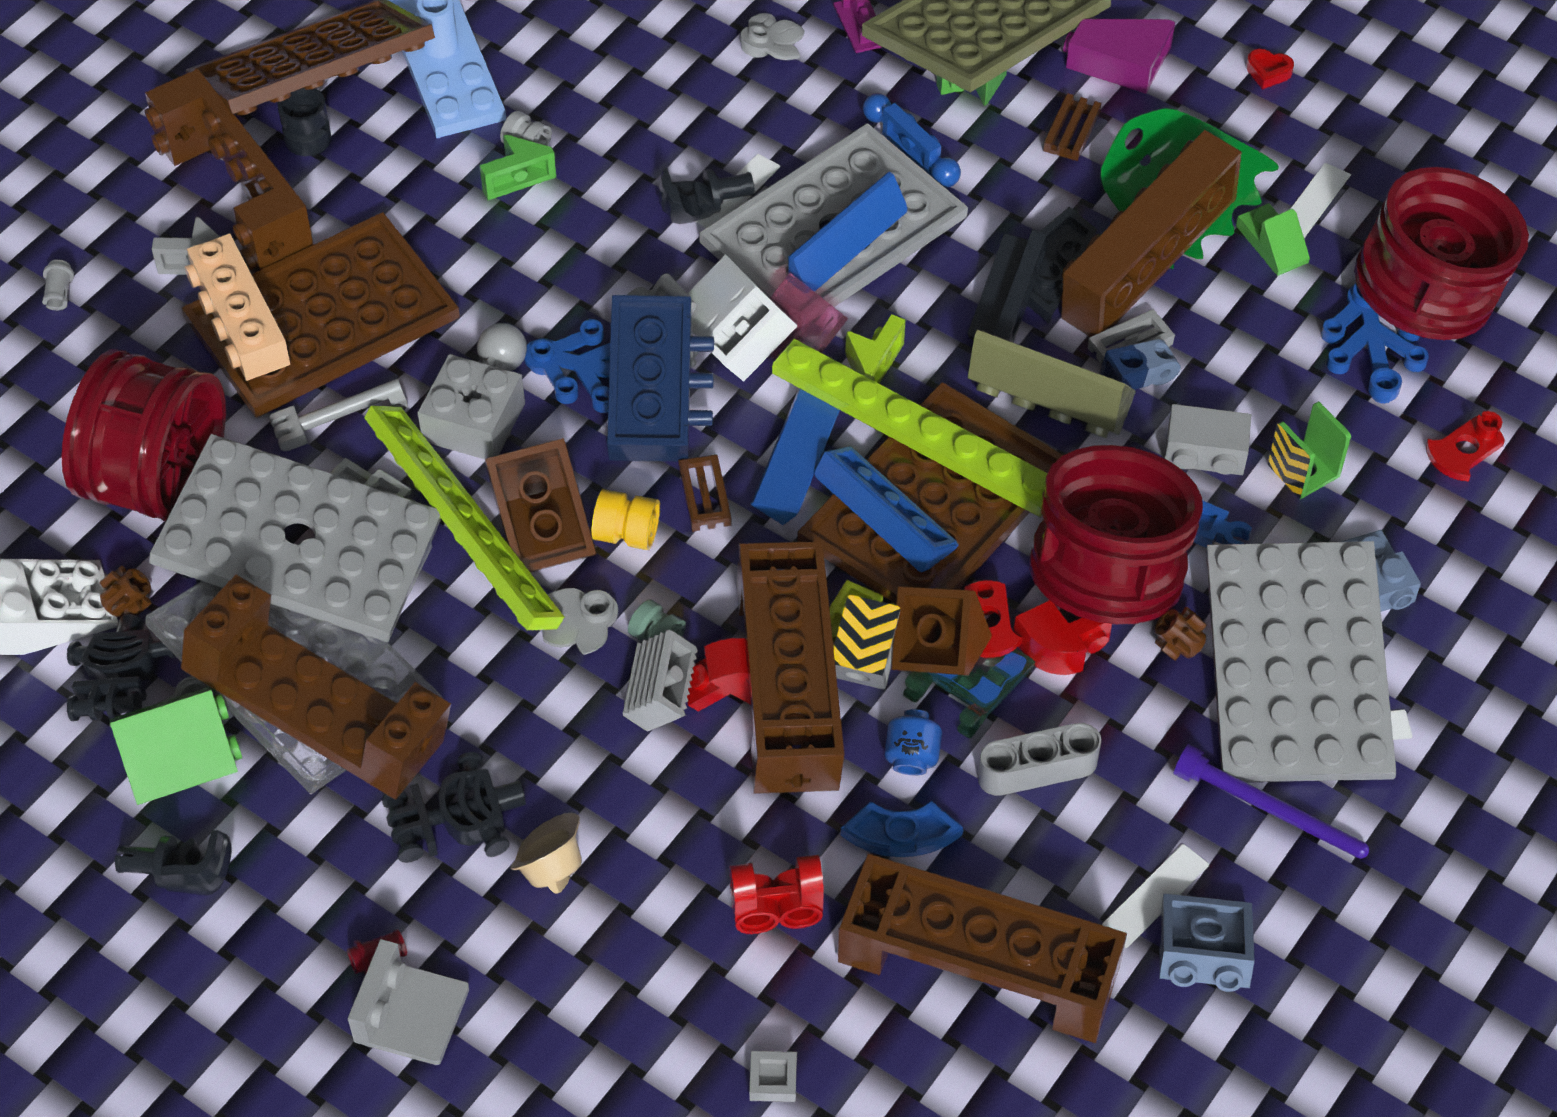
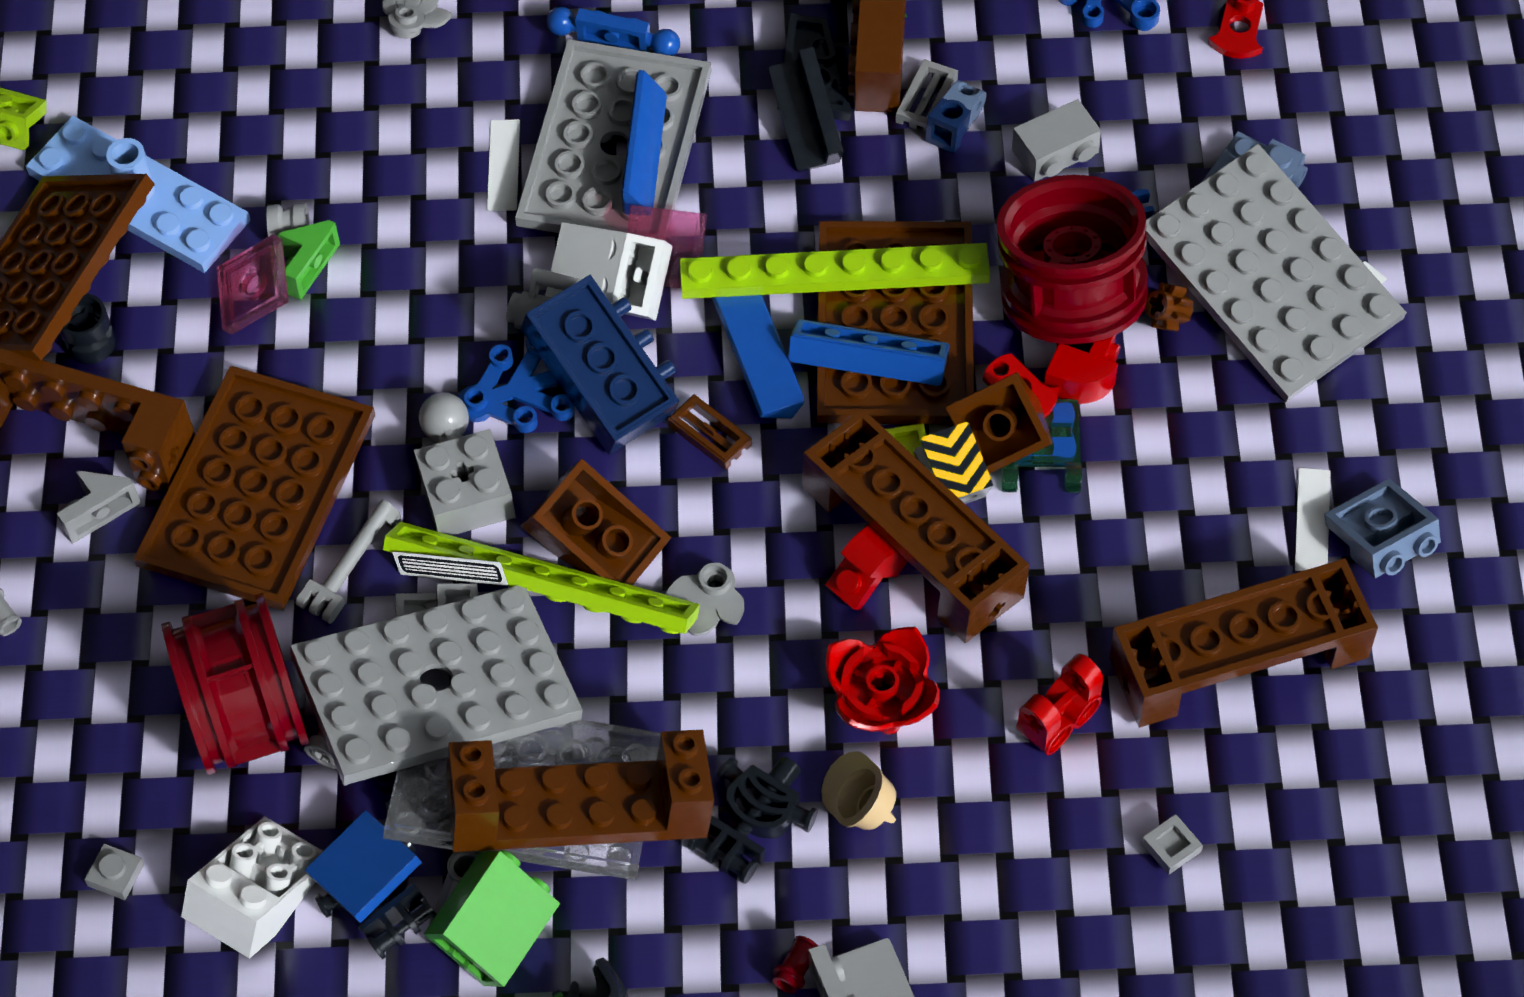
camera: 35 degrees left, 5 degrees up
reddish brown gear [99,566,152,617] -> none
light nougat brick [185,234,290,381] -> none
yellow wheel [592,489,660,551] -> none
light grey brick [623,630,698,732] -> none
sand green wheel [628,599,686,641] -> none
black piece [659,168,755,224] -> none
blue tile [840,801,963,857] -> none
lime slope [846,314,906,384] -> none
blue head [884,709,942,776] -> none
olive slope [968,330,1136,438] -> none
light grey beam [978,723,1101,796] -> none
dark purple piece [1173,744,1369,859] -> none
bright green piece [1268,401,1351,499] -> none
none -> clear pink tile [217,234,289,335]
none -> blue tile [305,810,422,923]
none -> sticker [392,551,508,586]
none -> red brick [826,627,940,735]

